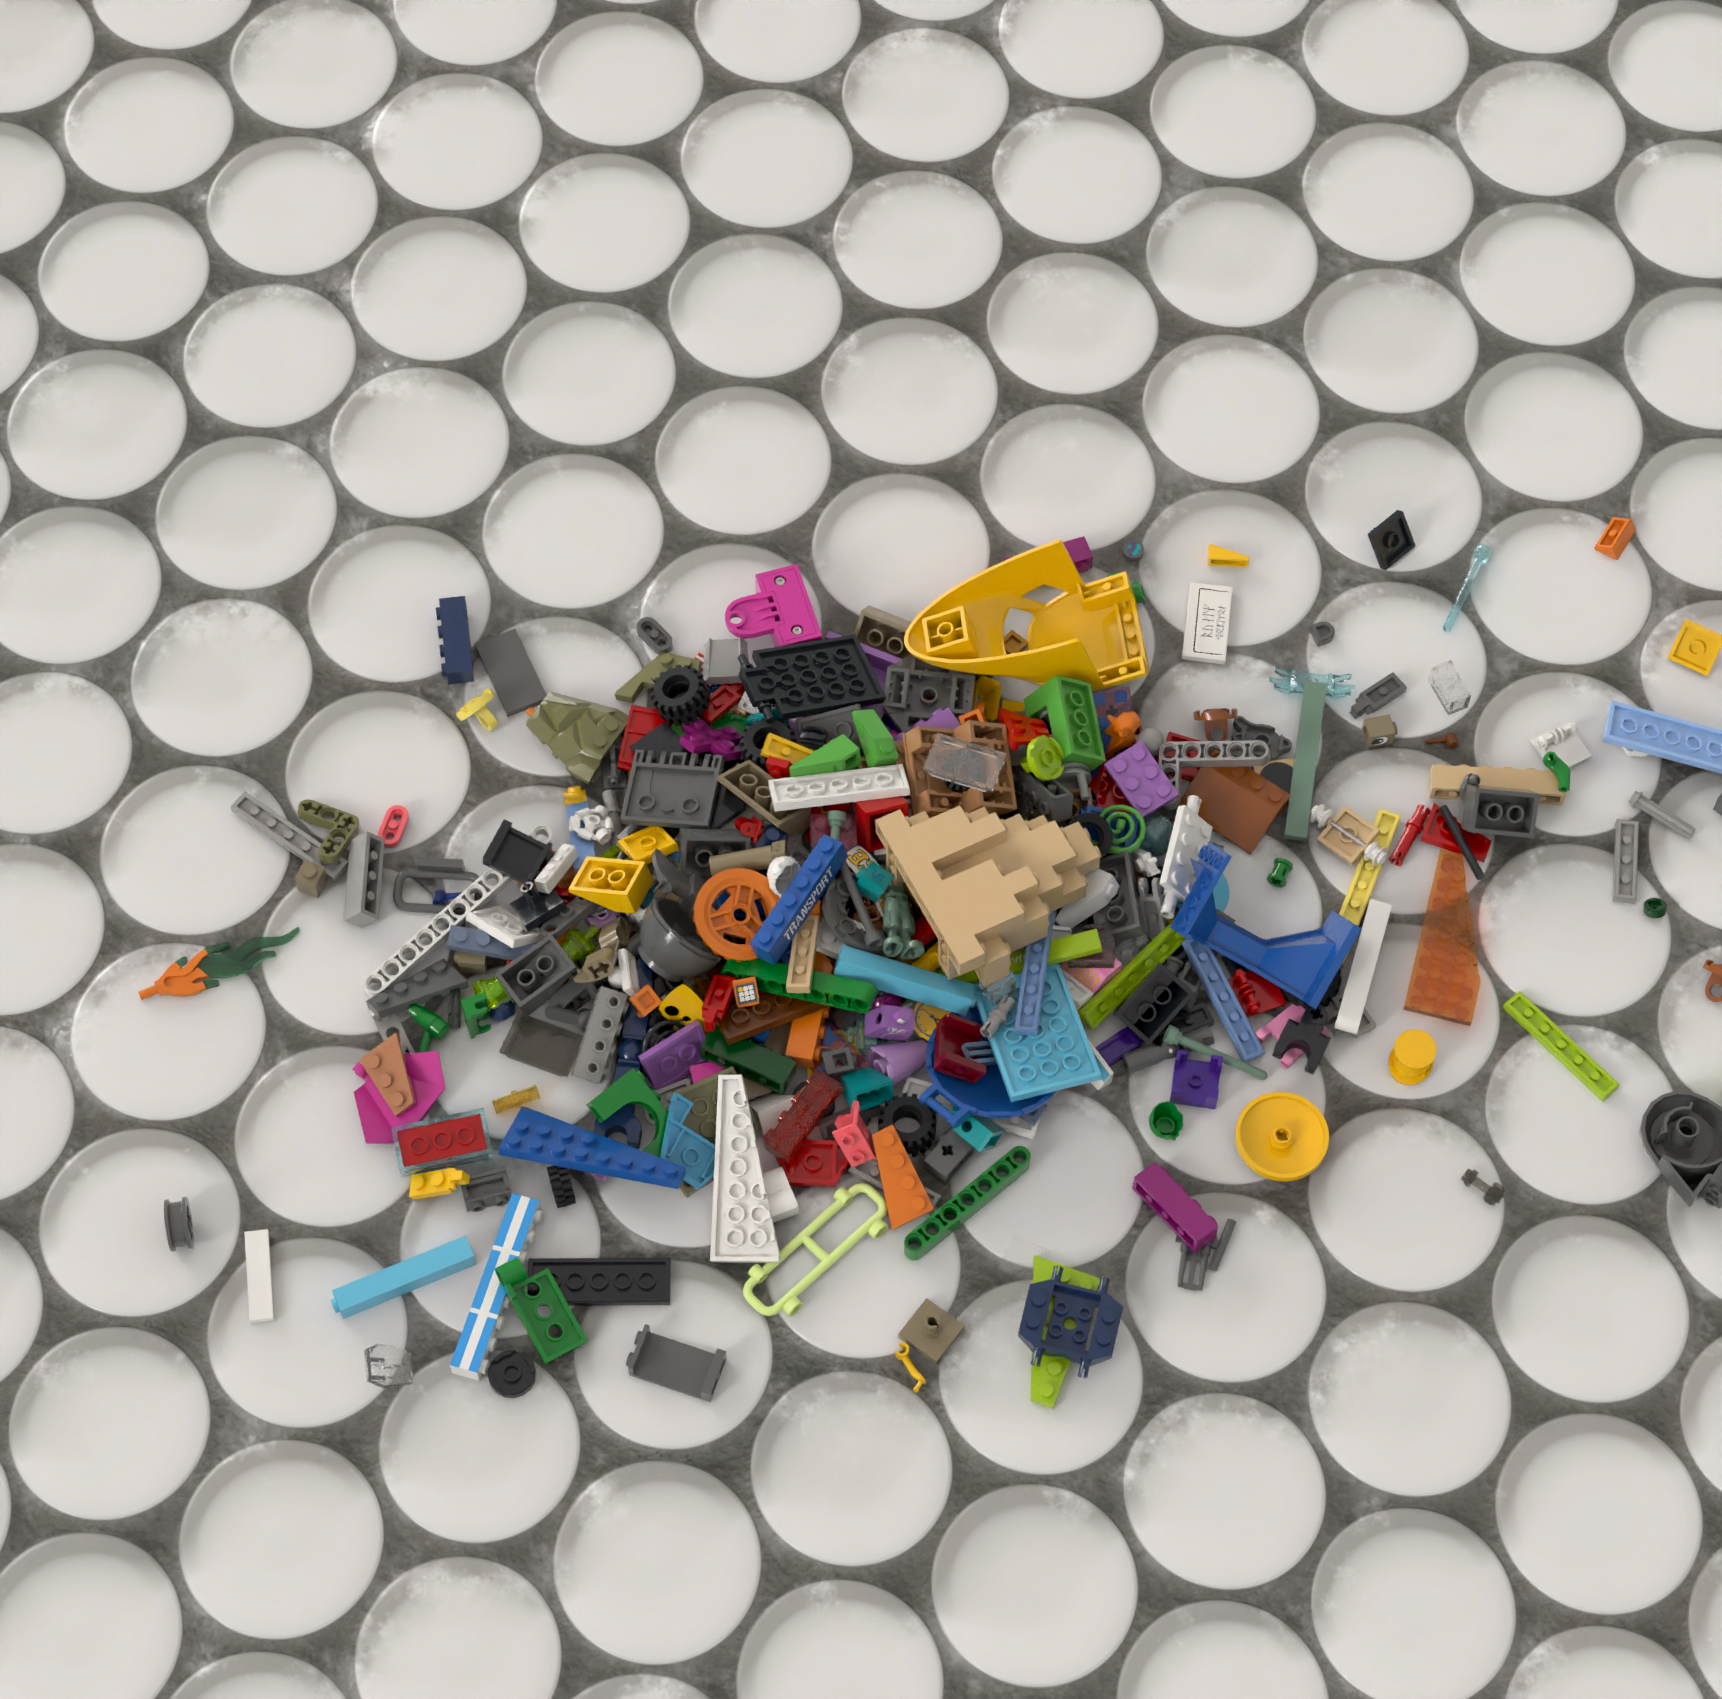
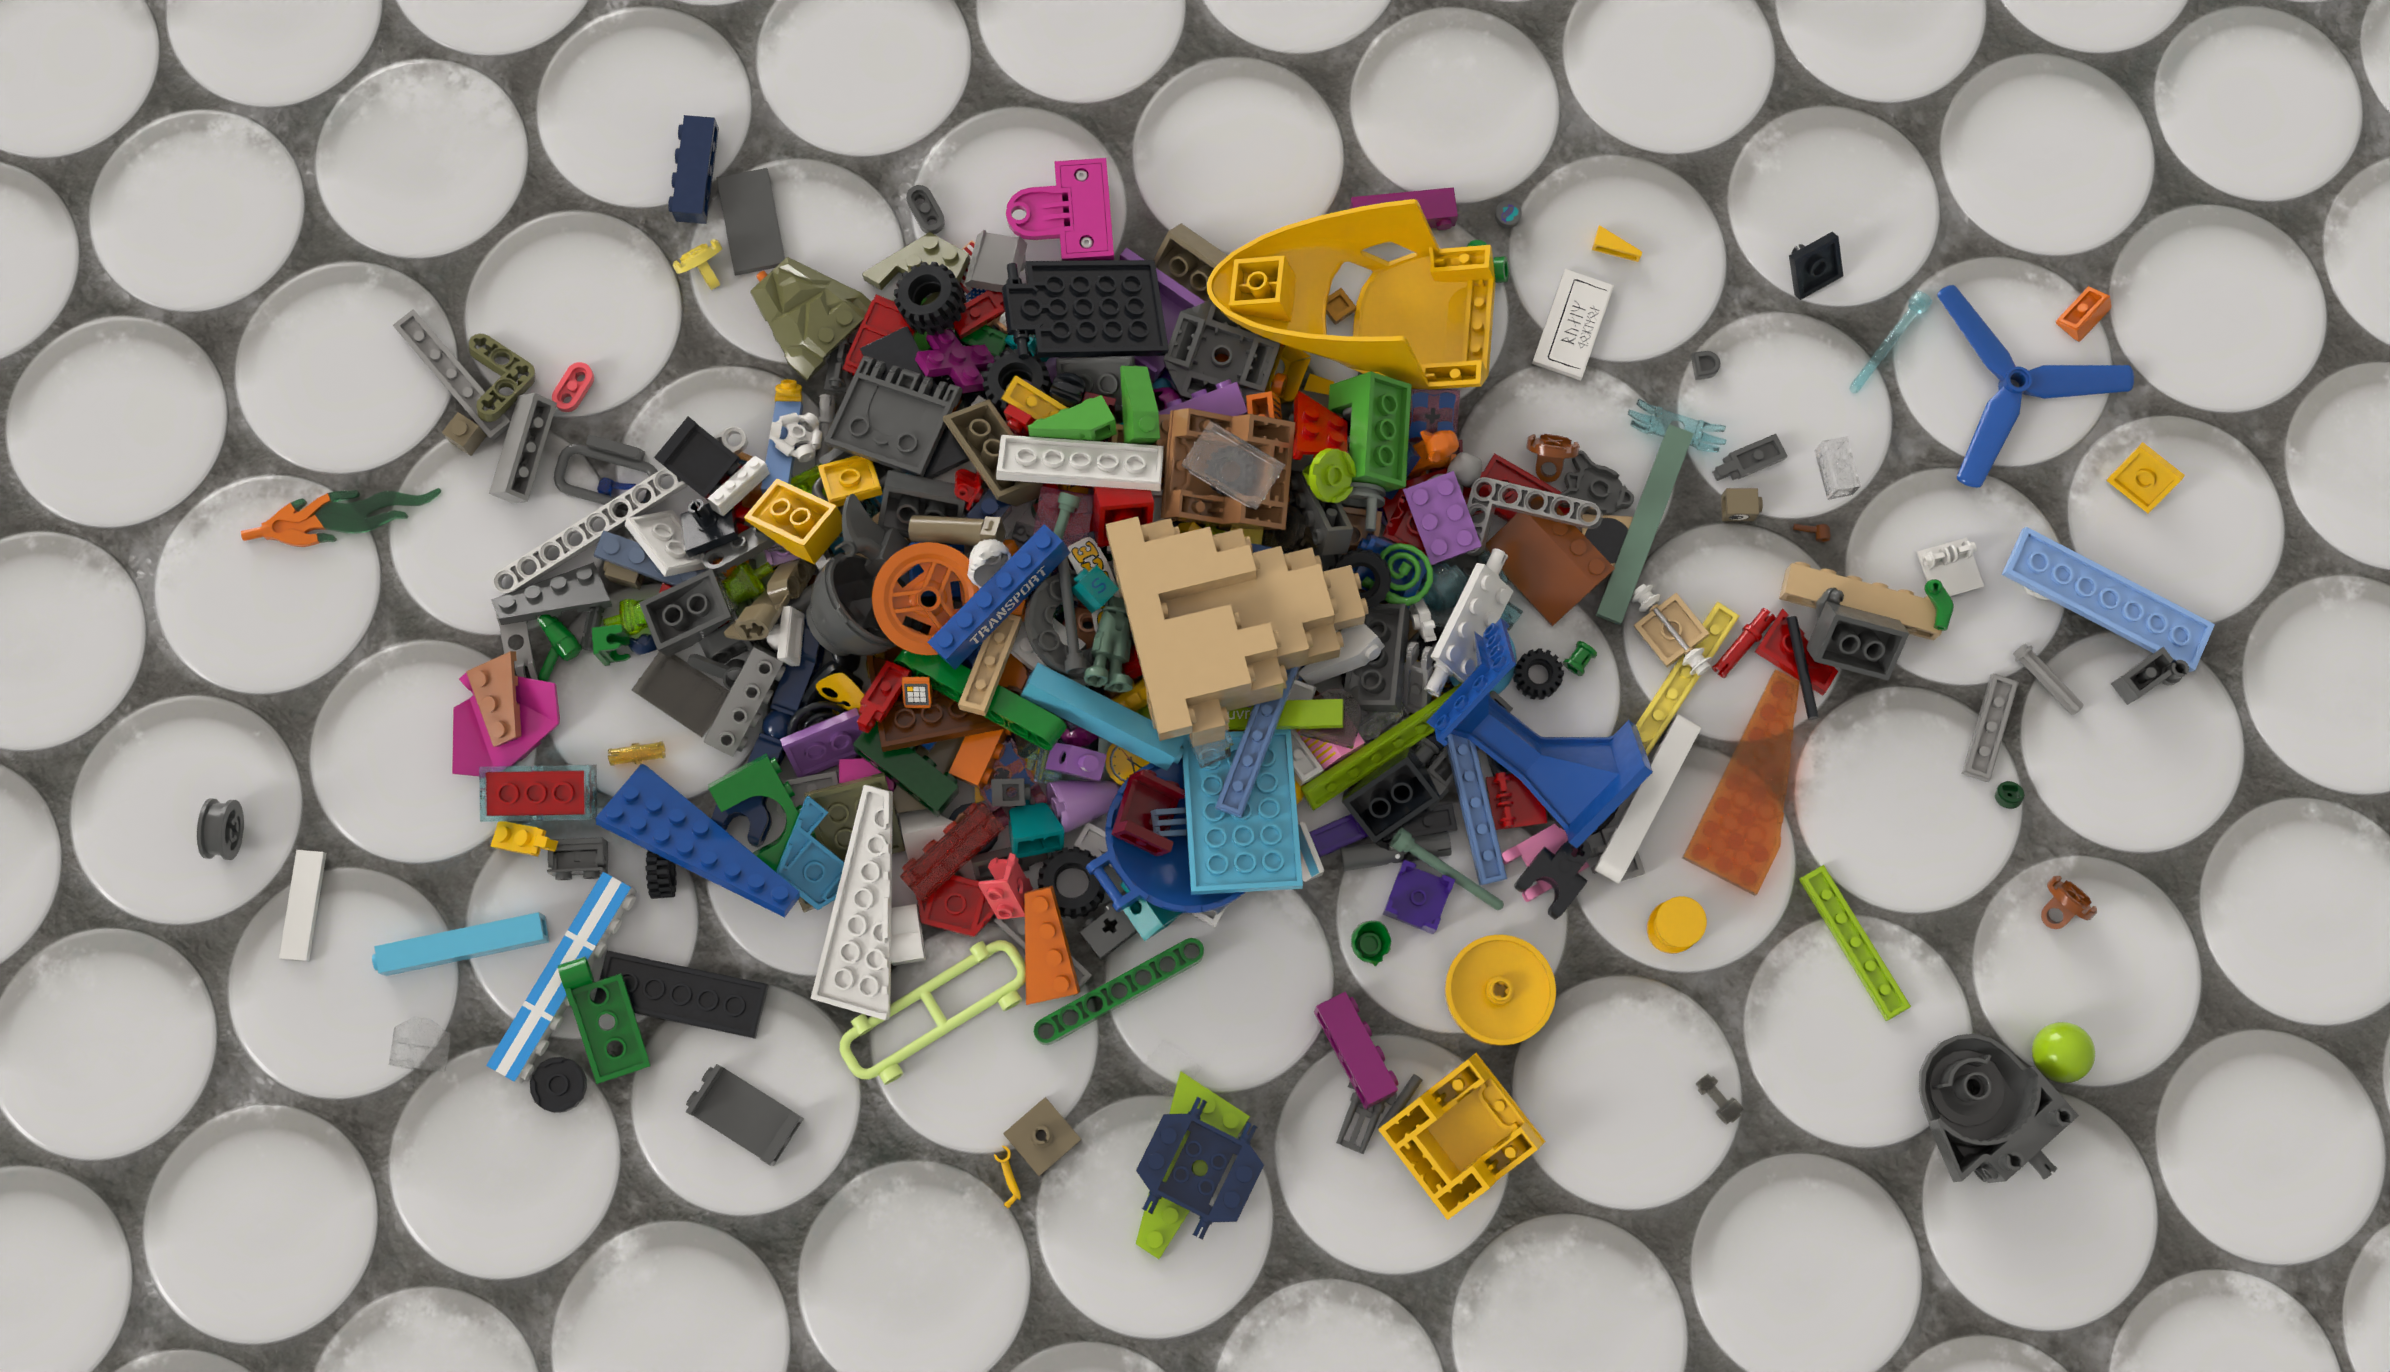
camera: 10 degrees right, 15 degrees up
orange panel [629,984,662,1018] -> none
light grey pin [980,995,1016,1039] -> none
none -> yellow slope [1378,1052,1546,1220]
none -> black tyre [1513,648,1564,700]
none -> blue piece [1937,285,2134,488]

